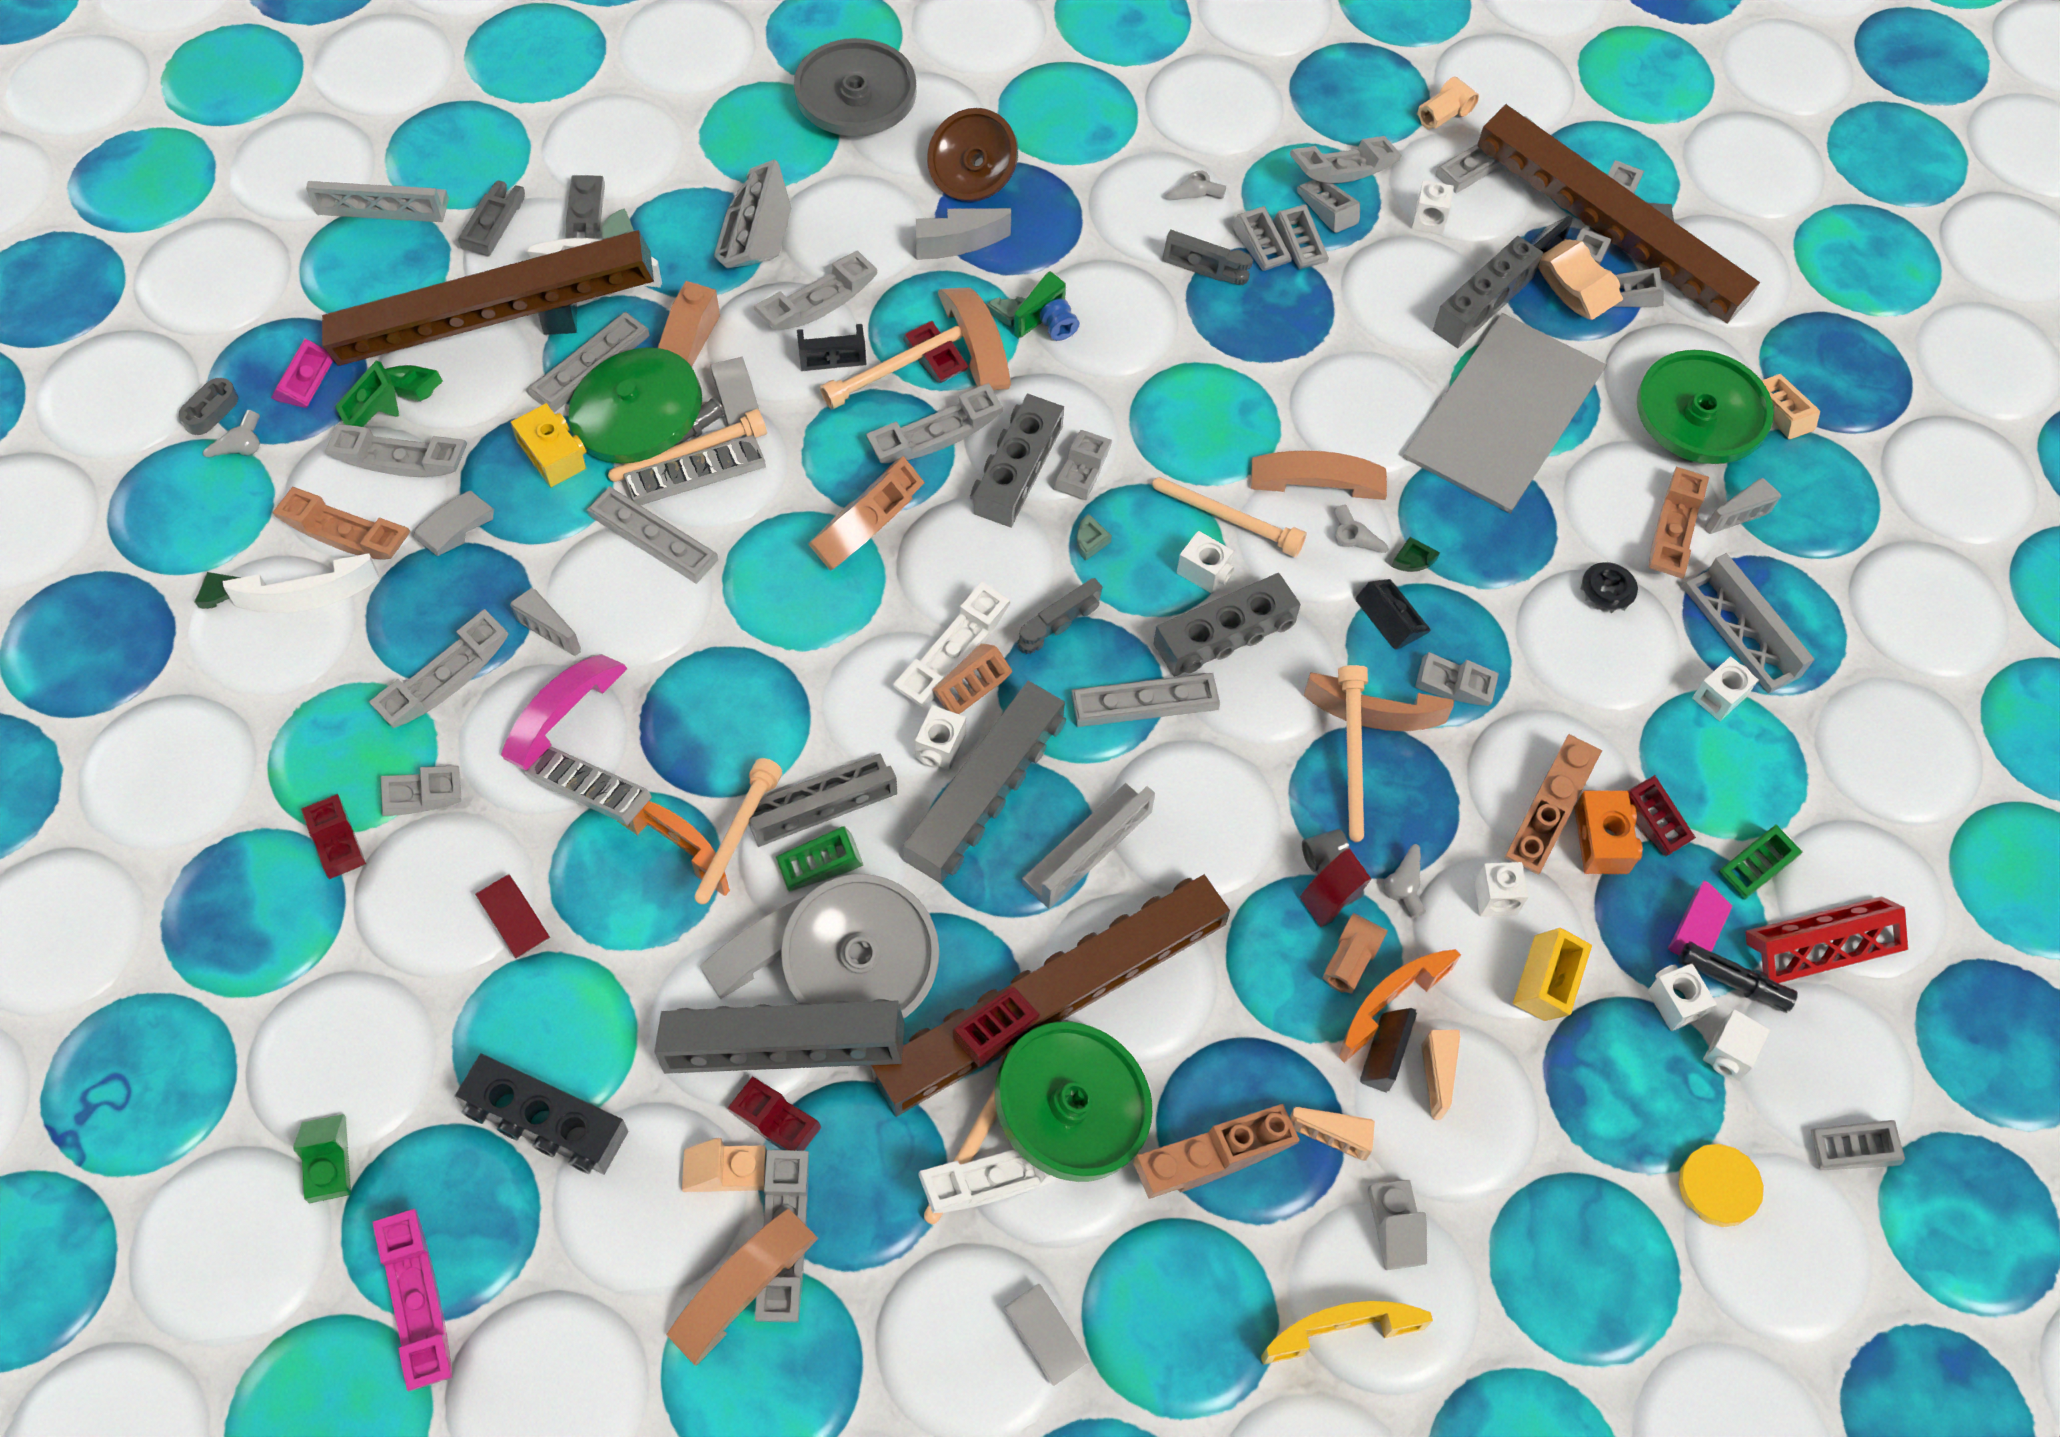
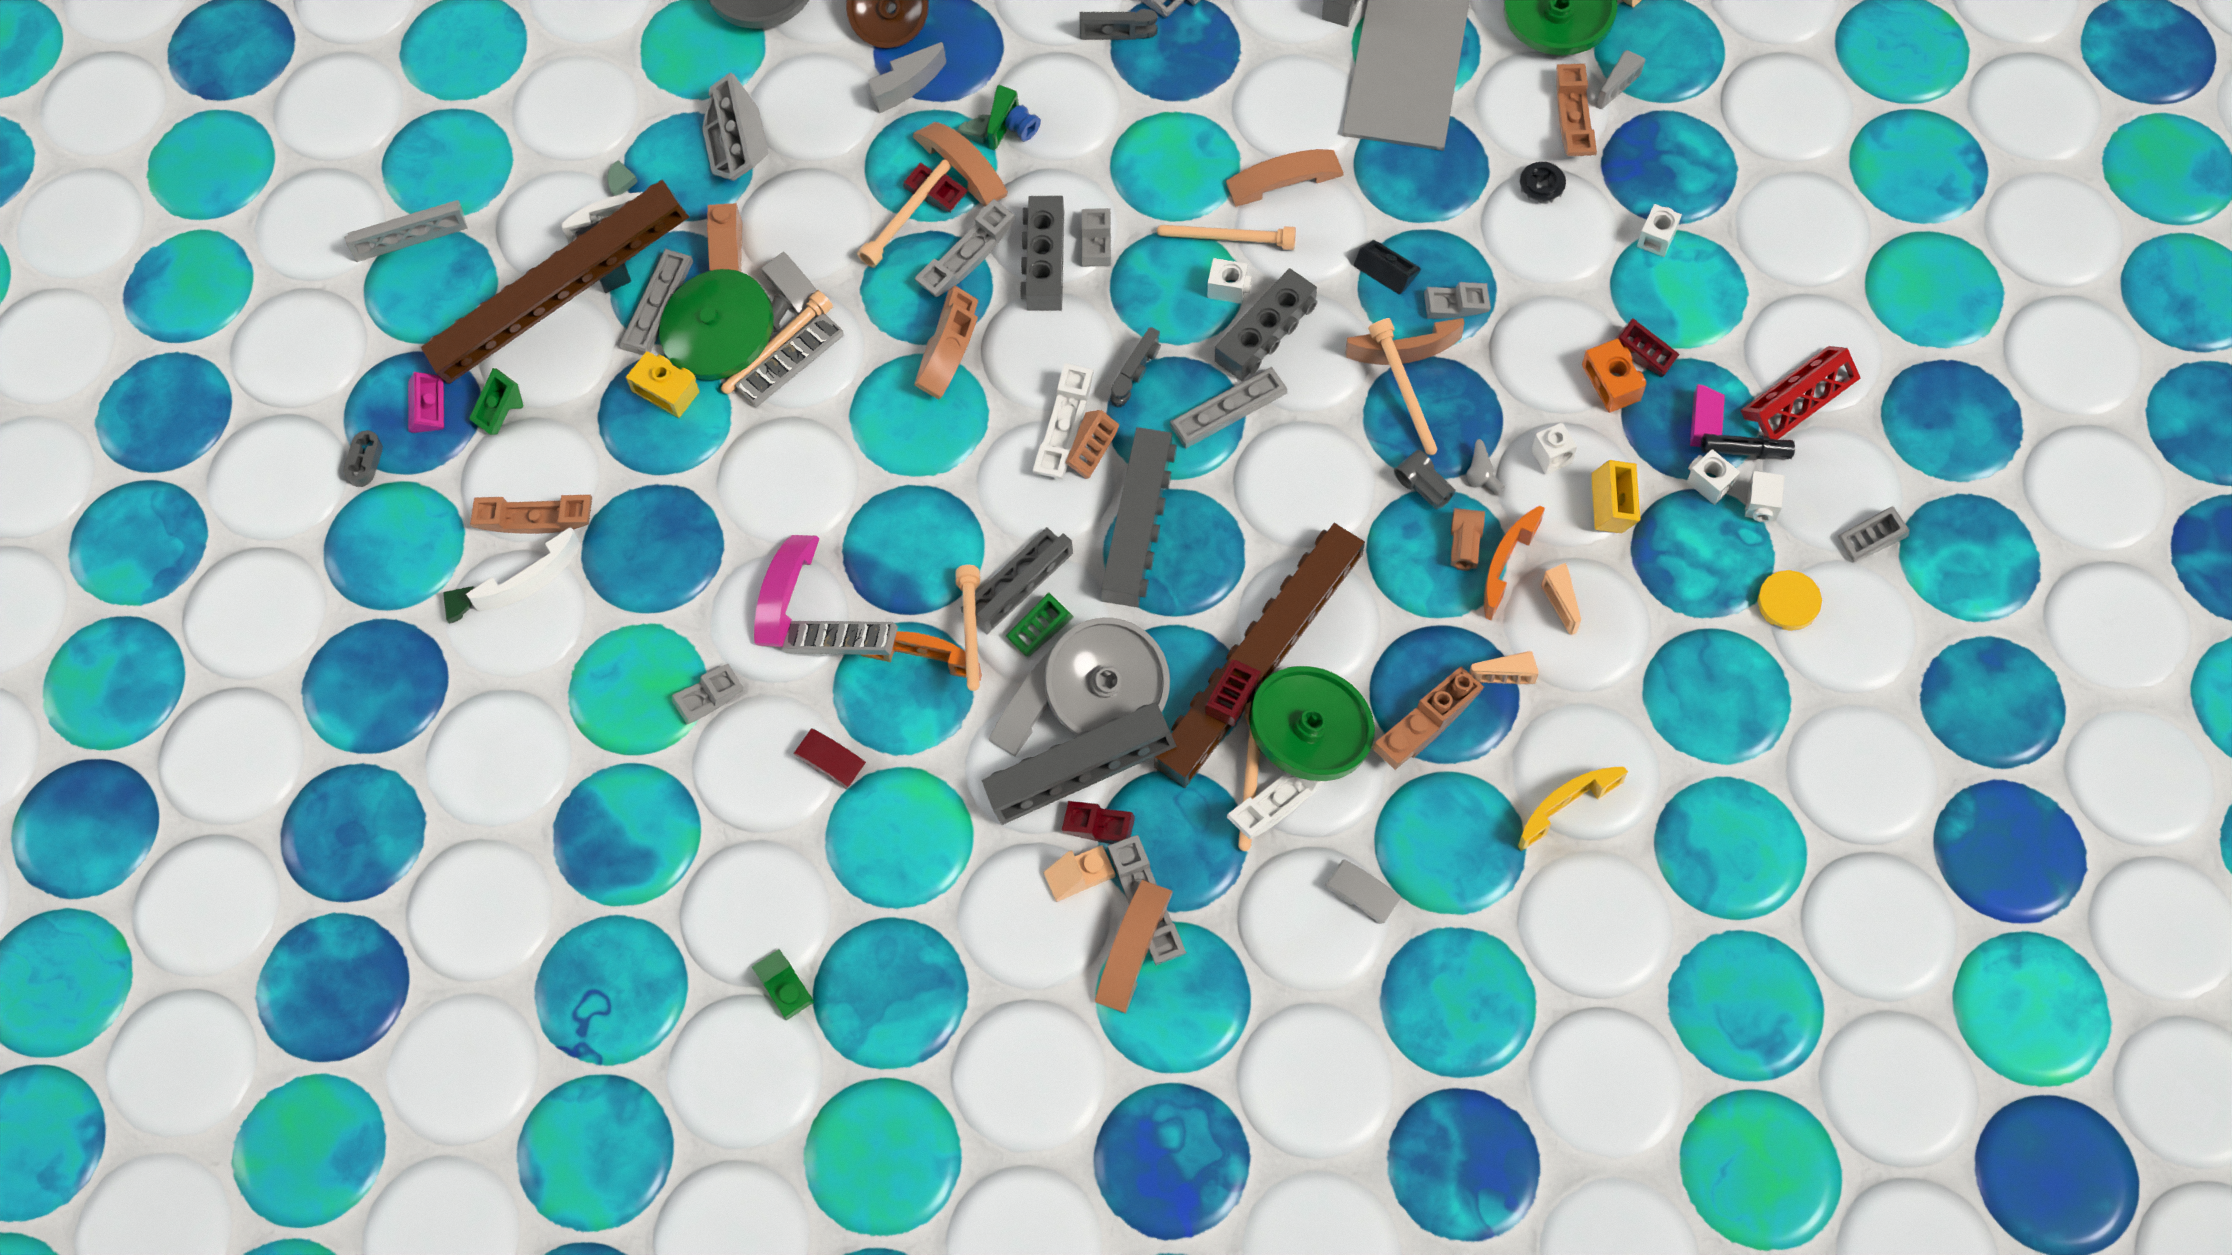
camera: 15 degrees left, 5 degrees up
light grey animal [203,410,260,457] -> none
dark red slope [301,794,366,880] -> none
light grey slope [325,424,467,477] -> none
light grey slope [369,609,509,728] -> none
dark pink slope [373,1209,452,1392] -> none
green plate [385,365,443,402] -> none
light grey slope [414,490,494,556] -> none
black brick [455,1053,629,1175] -> none
dark grey hinge [458,180,525,256] -> none
light grey slope [510,588,581,656] -> none
dark grey hinge [565,175,605,239] -> none
light grey tile [587,486,718,584] -> none
light grey slope [754,250,877,330] -> none
black hinge [797,324,867,371] -> none
white brick [915,705,966,770] -> none
light grey fence [1022,783,1155,909] -> none
sand green tile [1077,514,1112,561] -> none
dark red slope [1300,848,1371,928] -> none
light grey animal [1335,505,1389,553] -> none
black slope [1360,1008,1417,1093] -> none
light grey slope [1367,1180,1427,1270] -> none
dark green tile [1391,537,1440,572] -> none
nougat slope [1504,734,1603,875] -> none
light grey fence [1682,553,1815,694] -> none
green slope [1718,824,1803,900] -> none

